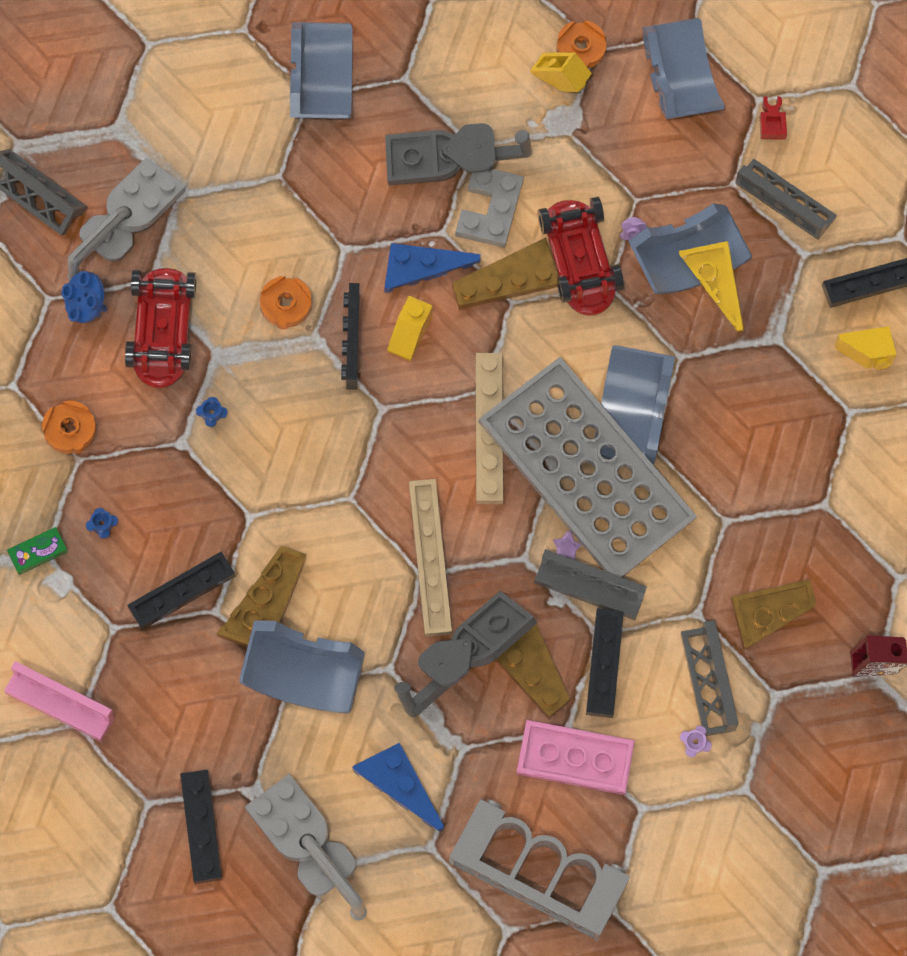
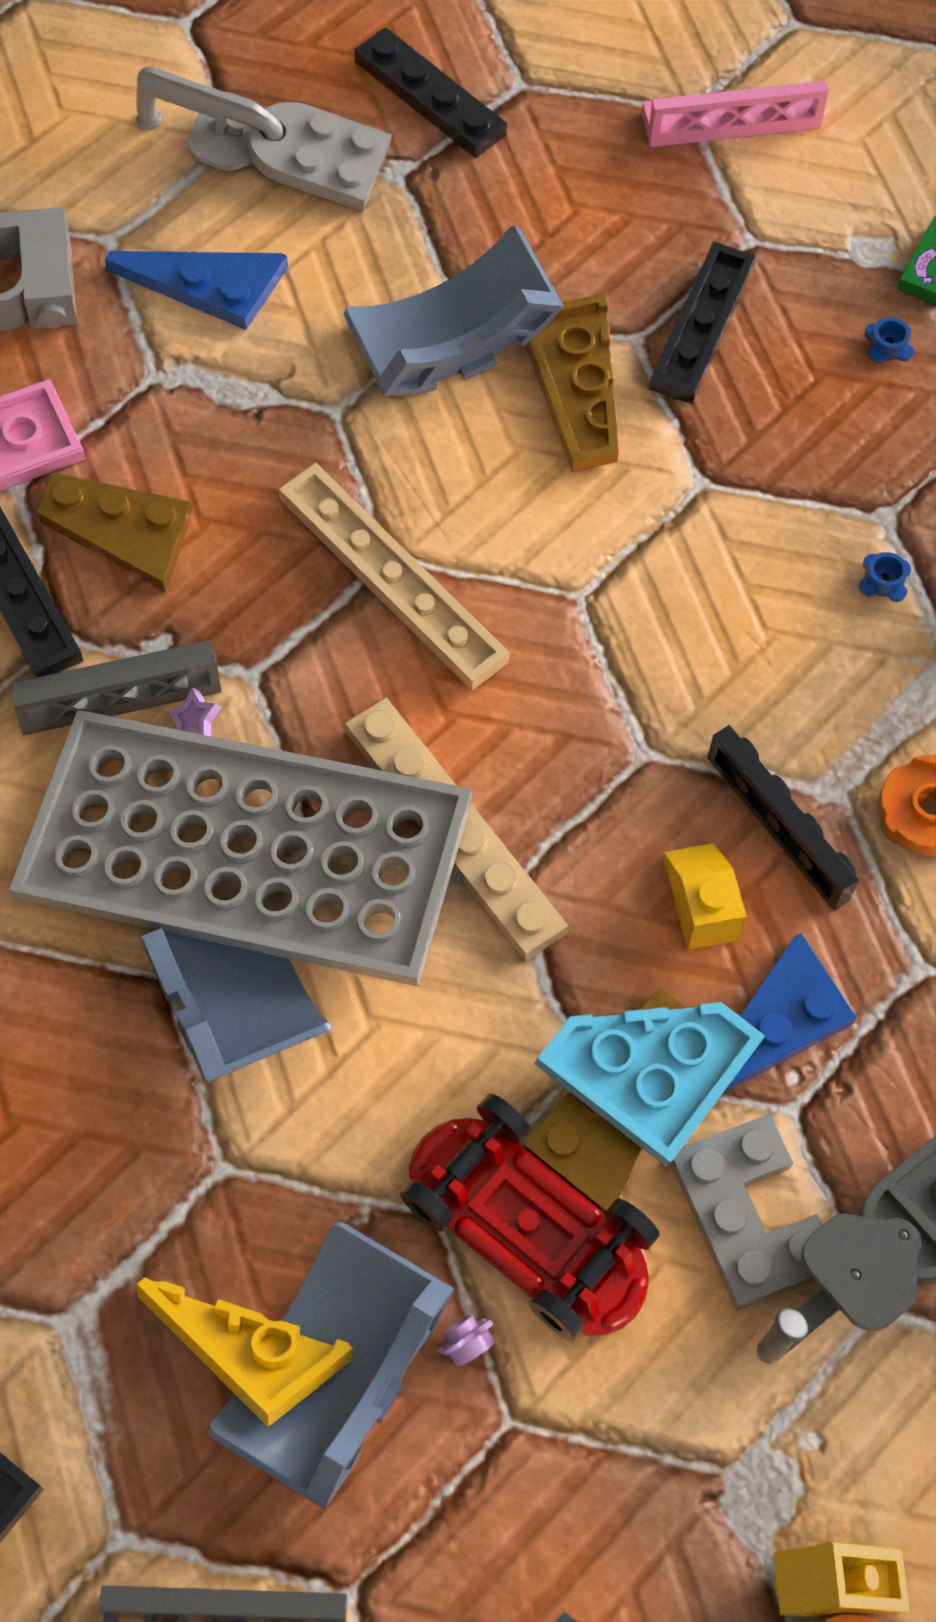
camera: 145 degrees right, 5 degrees down
dark grey plate [394,591,537,717] -> none
none -> medium azure plate [534,1002,765,1167]

